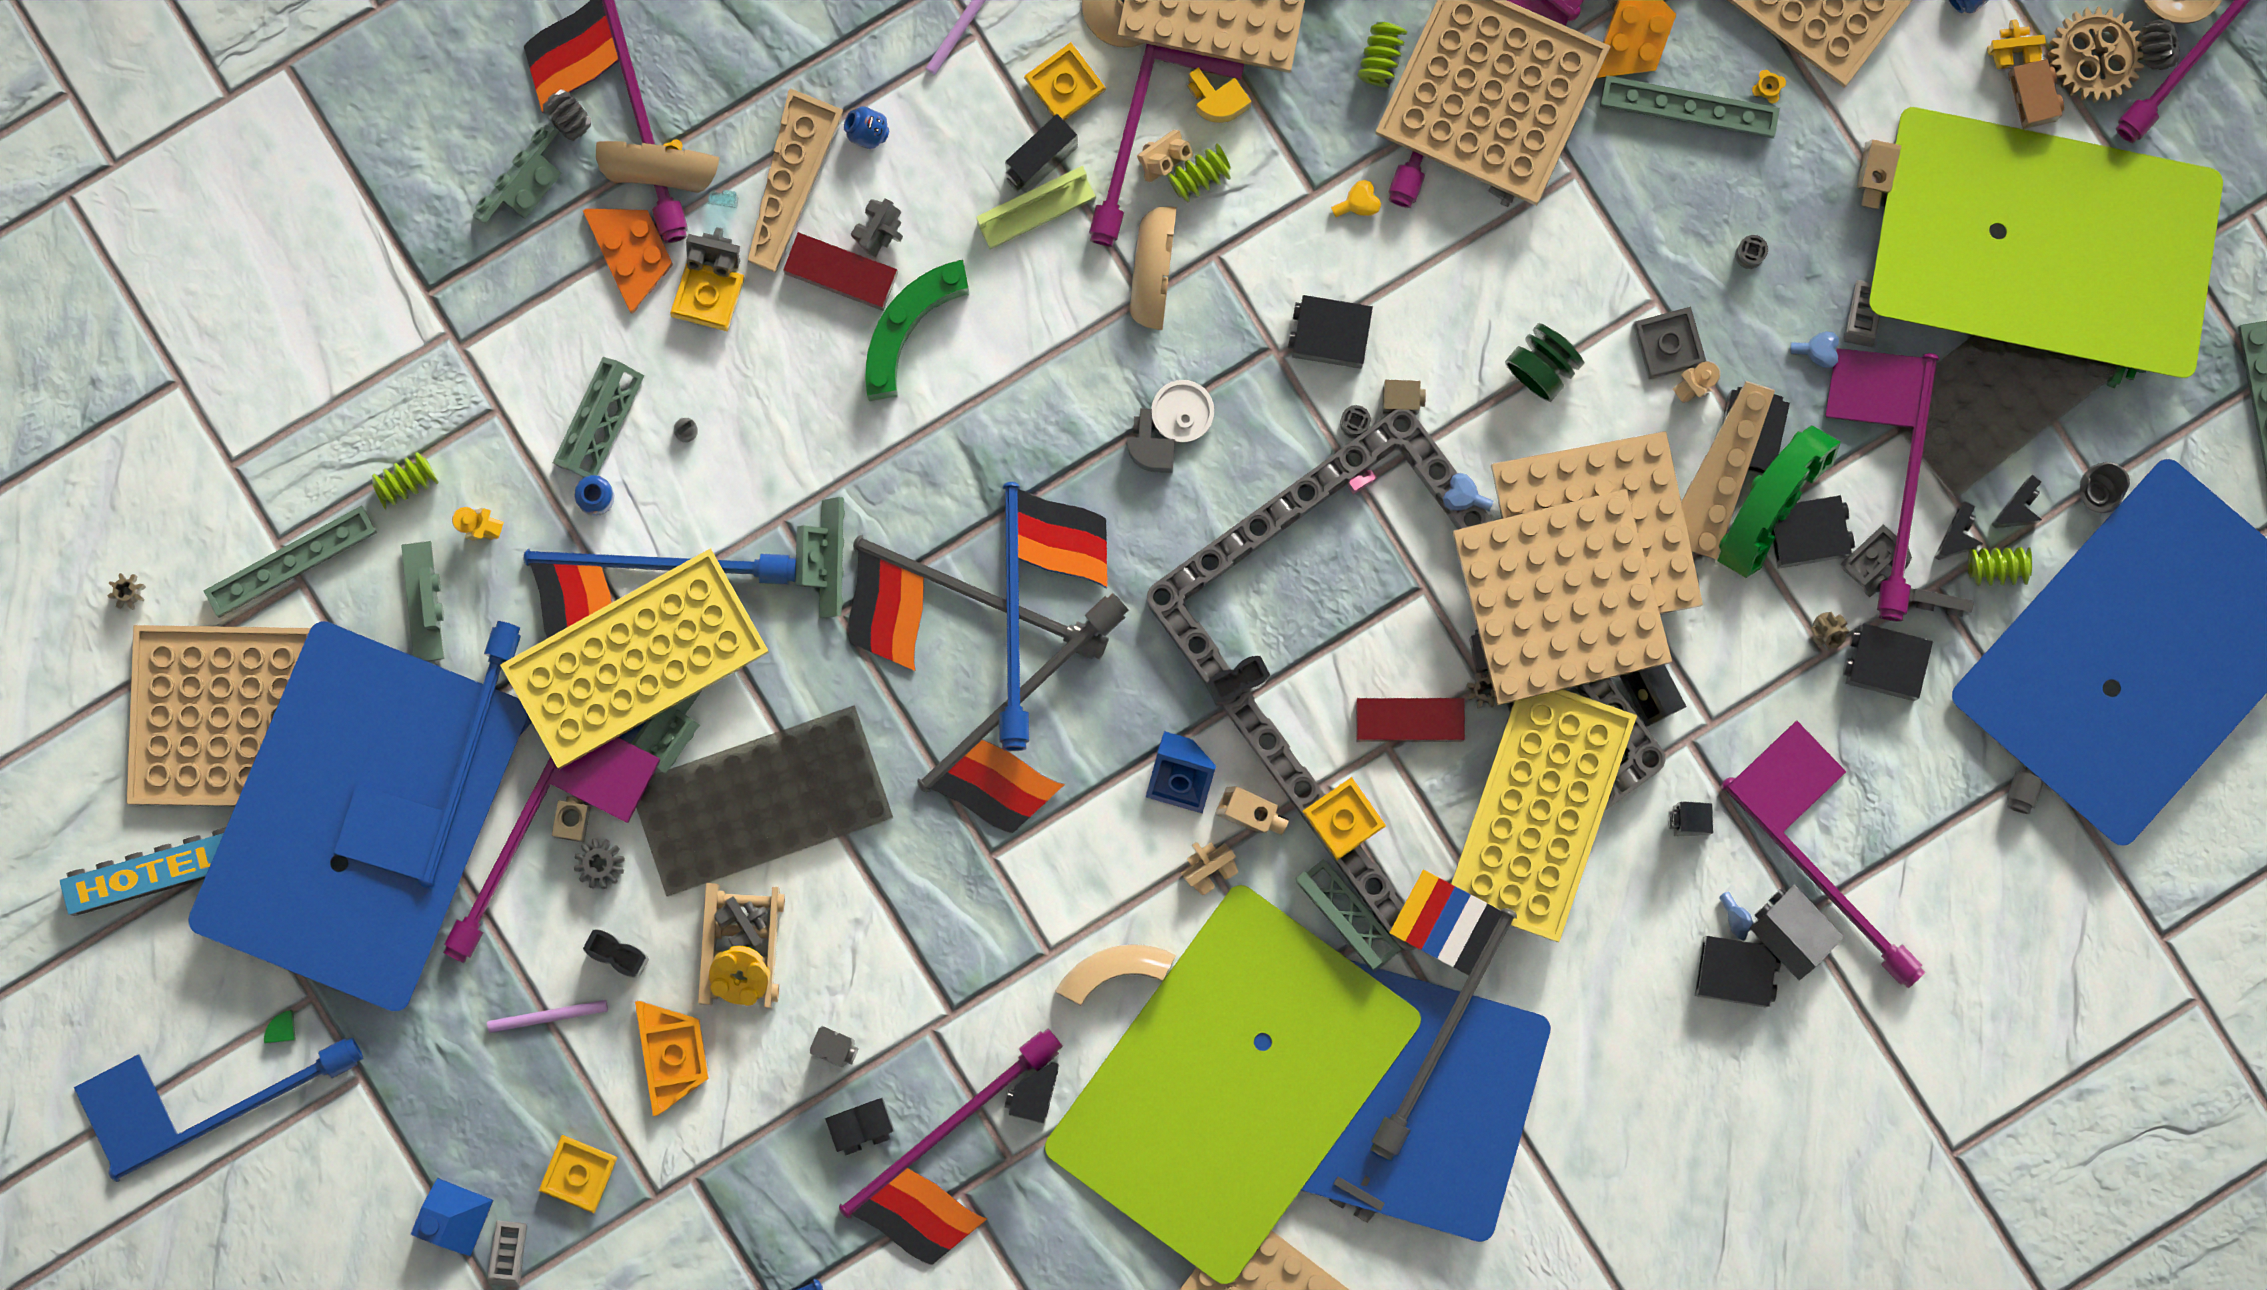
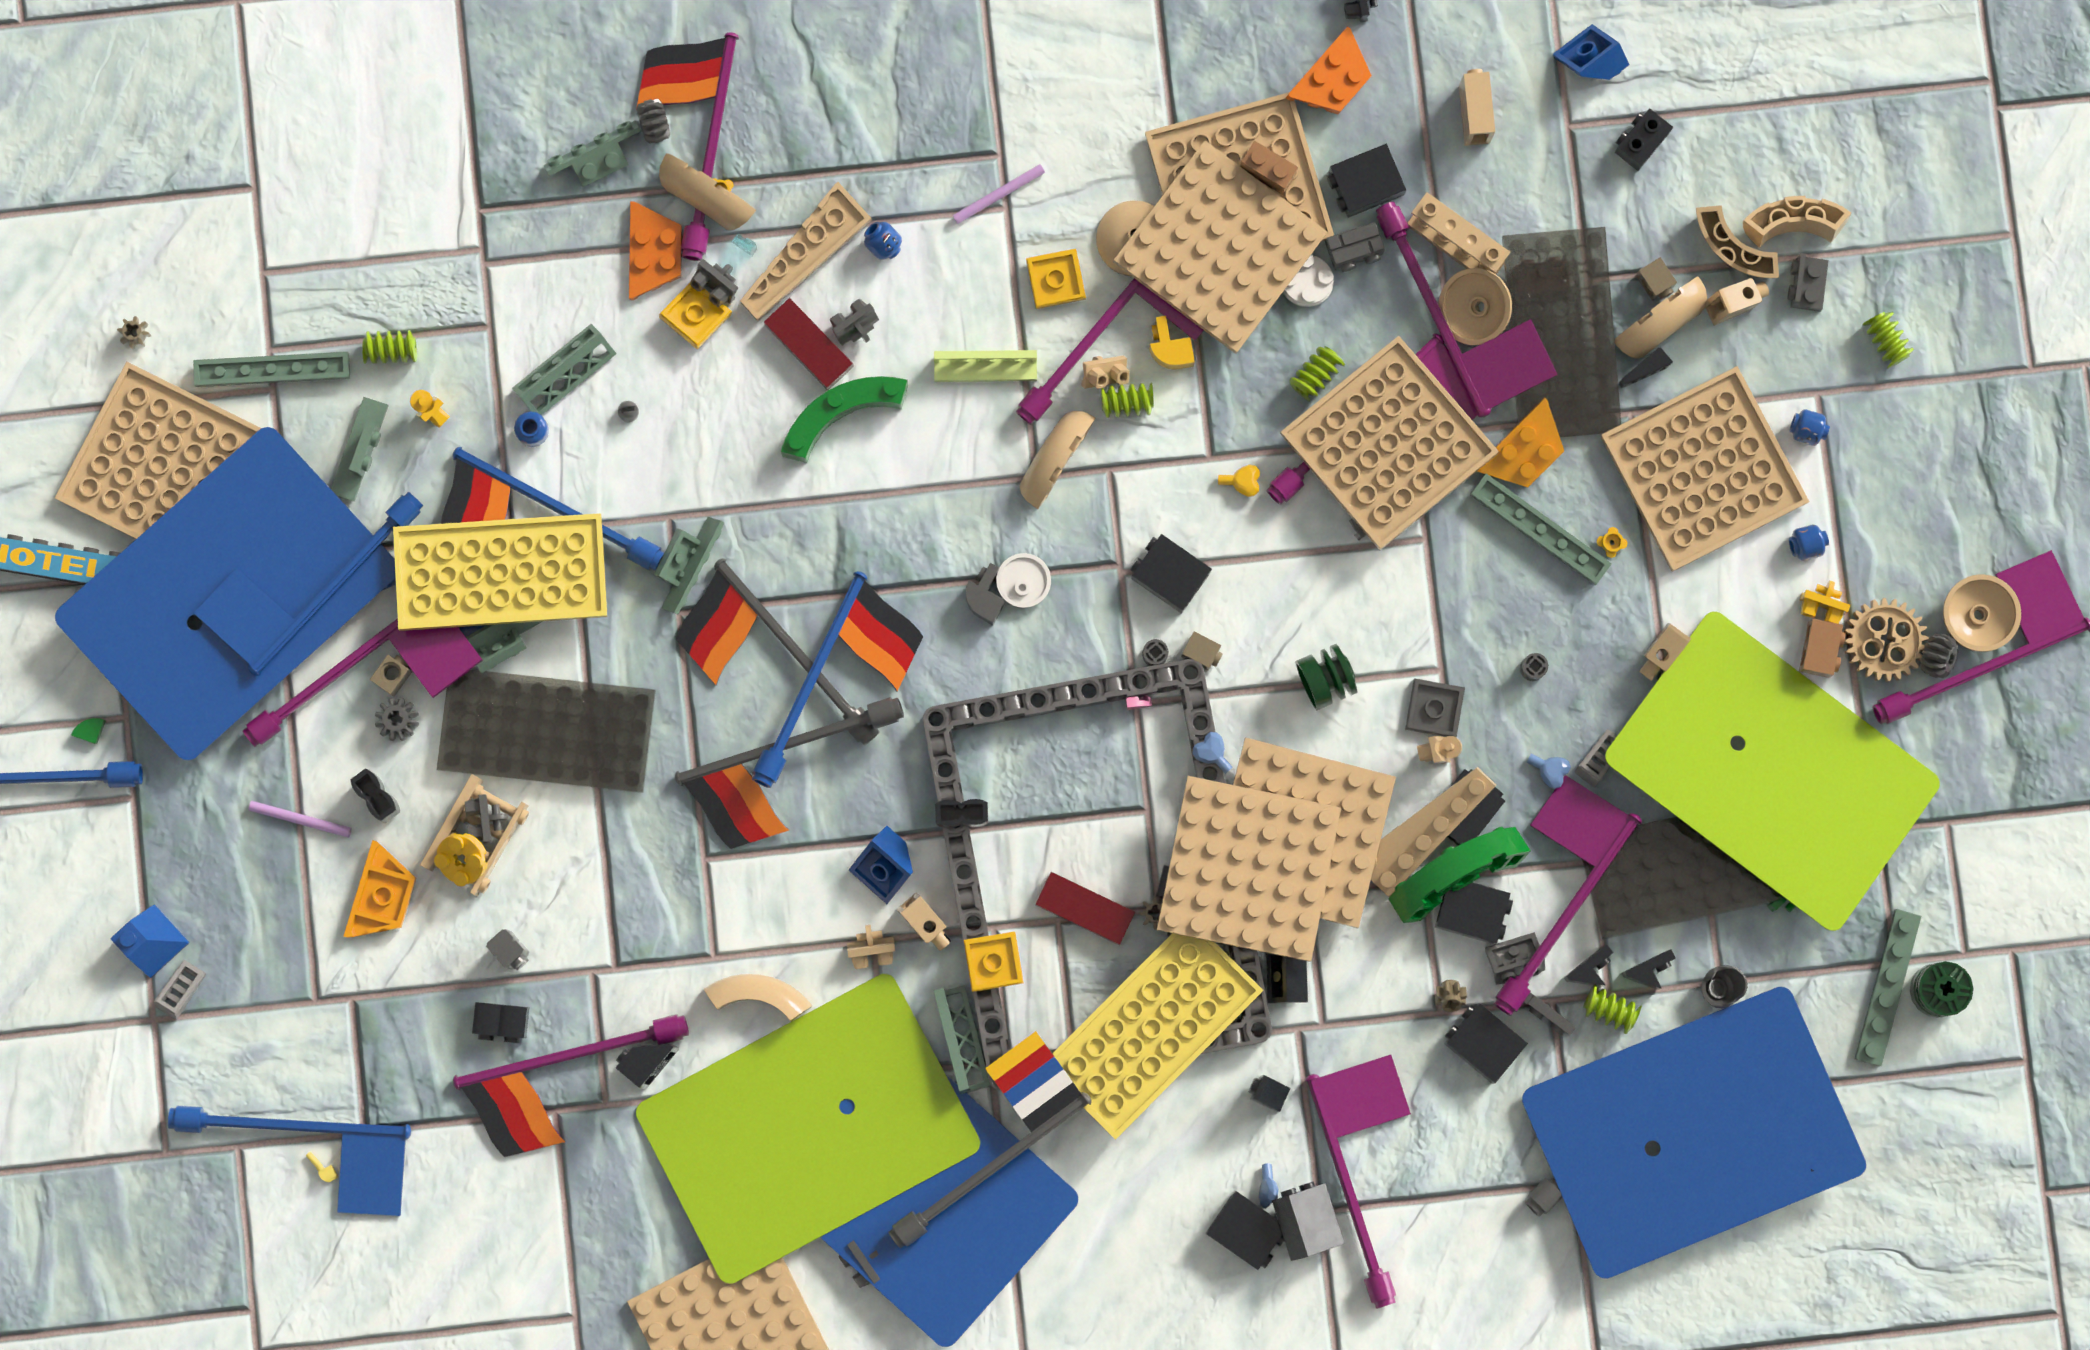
camera: 25 degrees right, 0 degrees up
yellow plate [538,1135,618,1214] -> none
black brick [1005,114,1078,193] -> none

